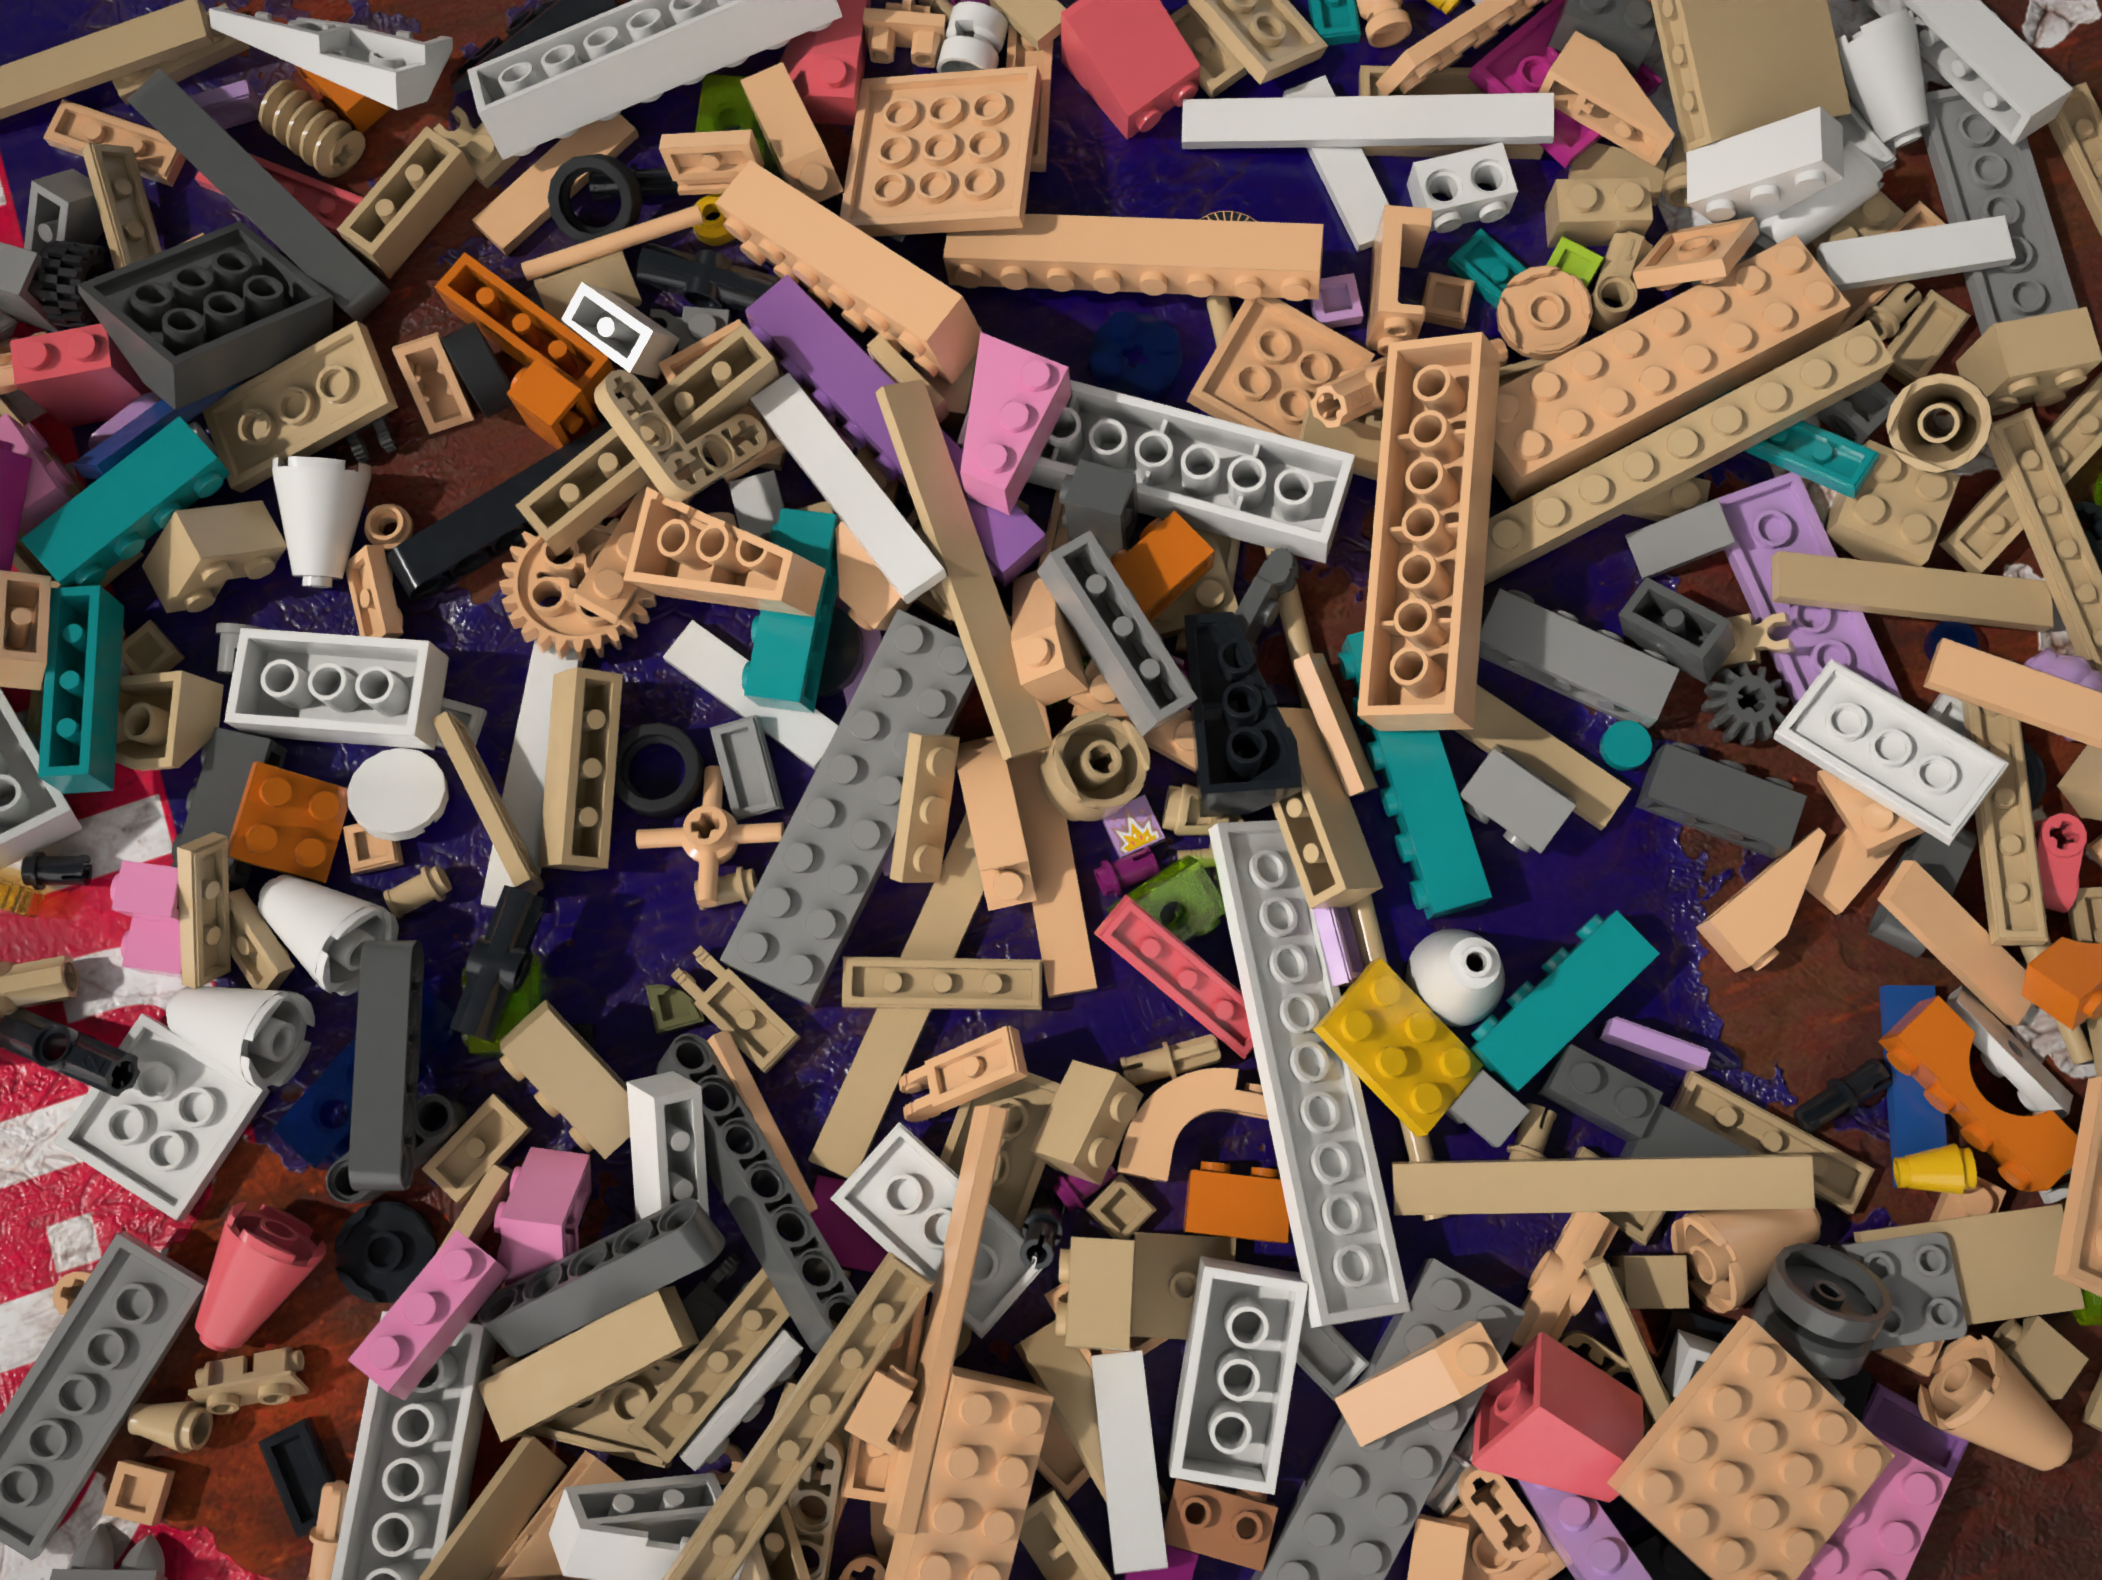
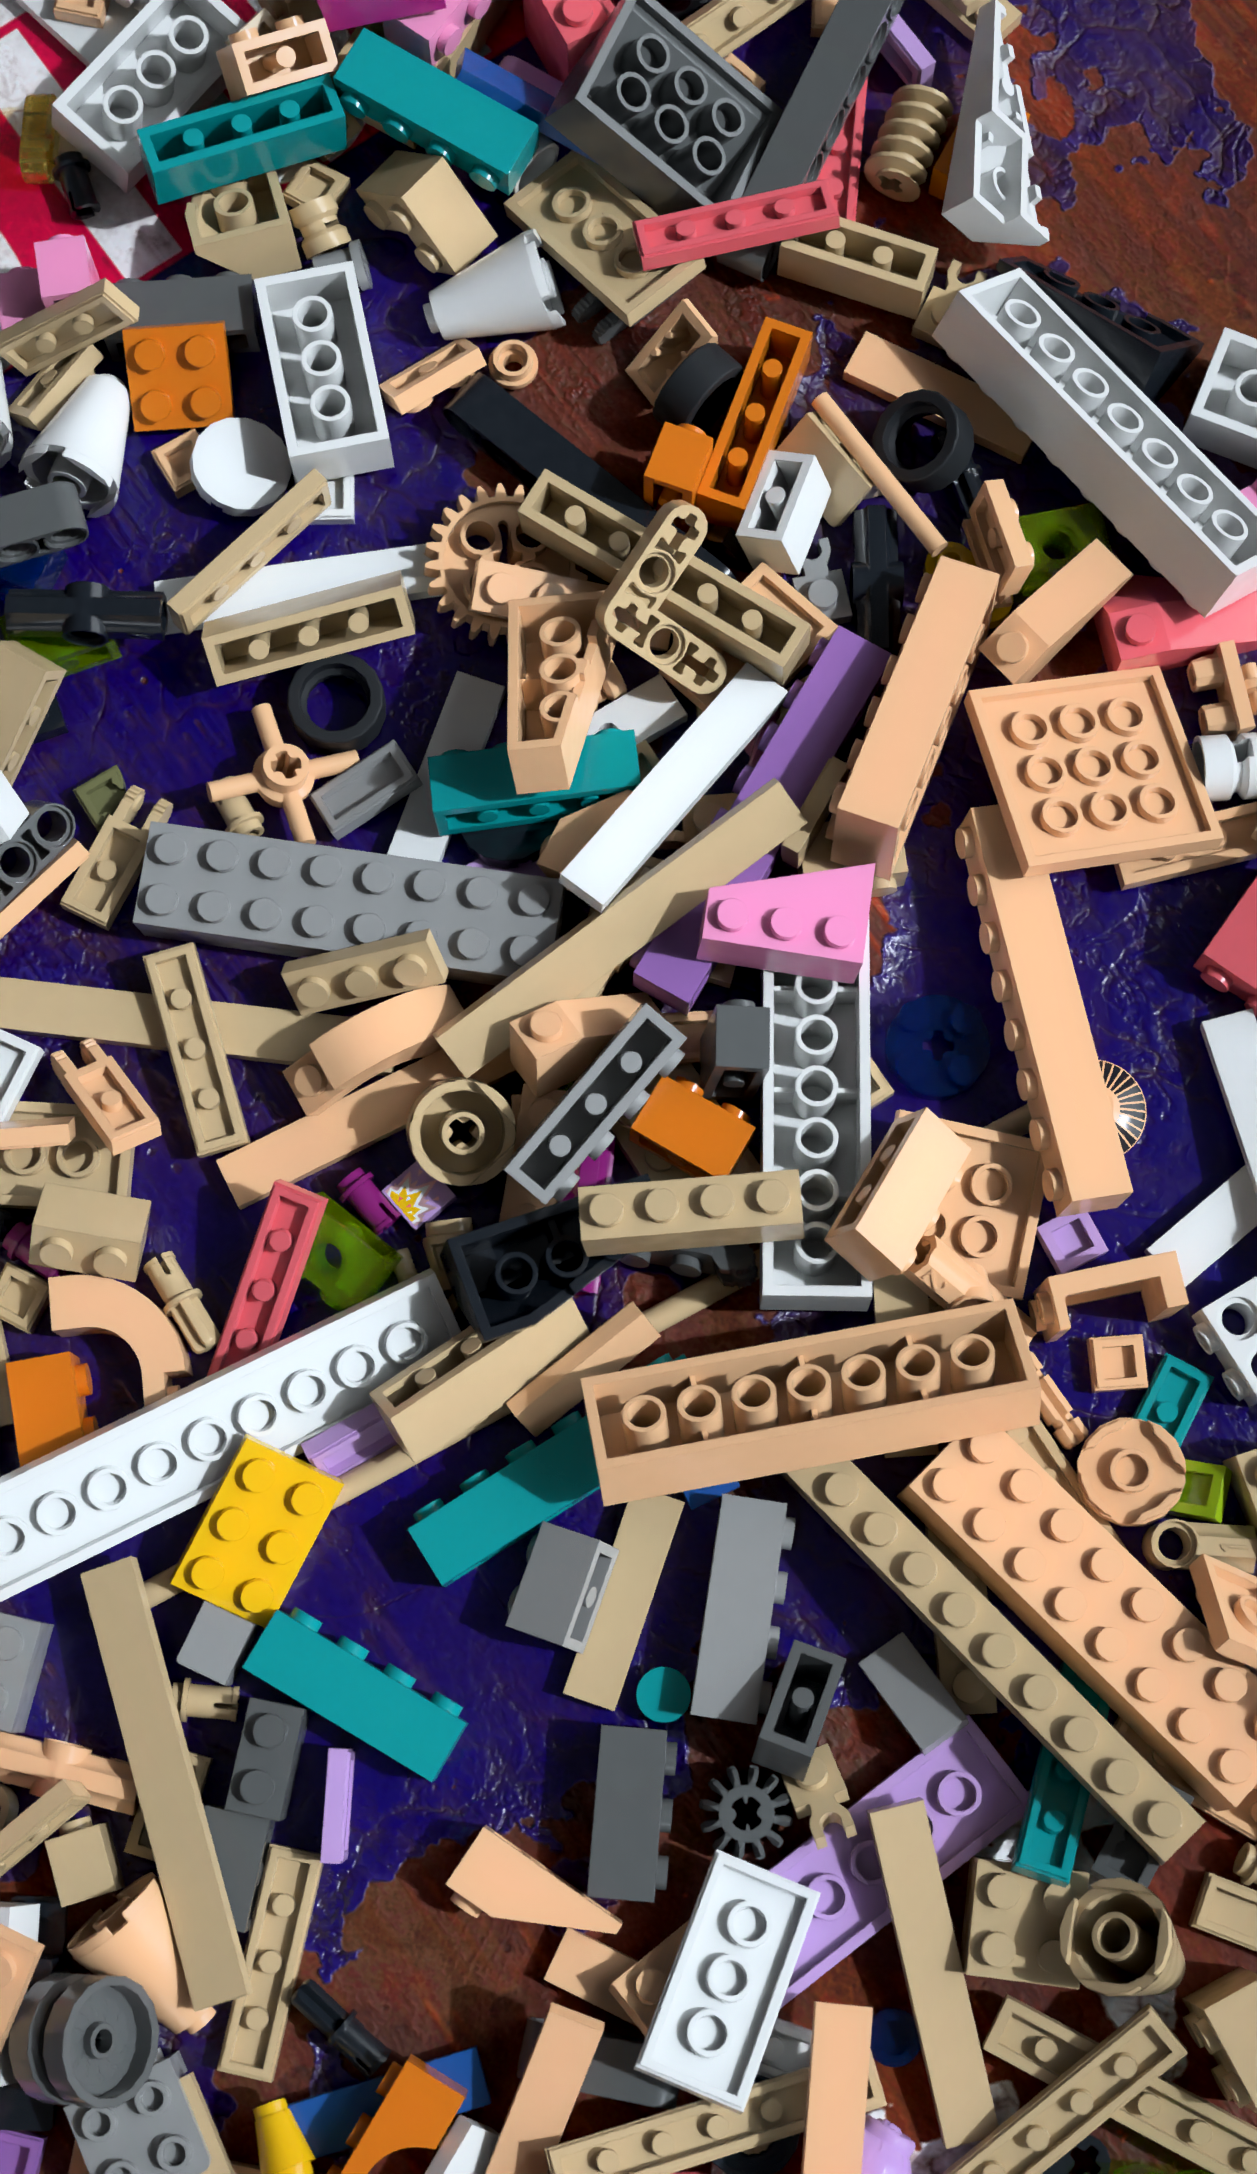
camera: 70 degrees right, 0 degrees up
tan pin [383,865,452,919] -> none
white cone [1405,929,1505,1027] -> none
none -> tan wheel [288,193,352,260]
none -> tan brick [578,1169,805,1257]
none -> coral tile [632,178,840,271]
none -> light nougat brick [824,1107,971,1282]

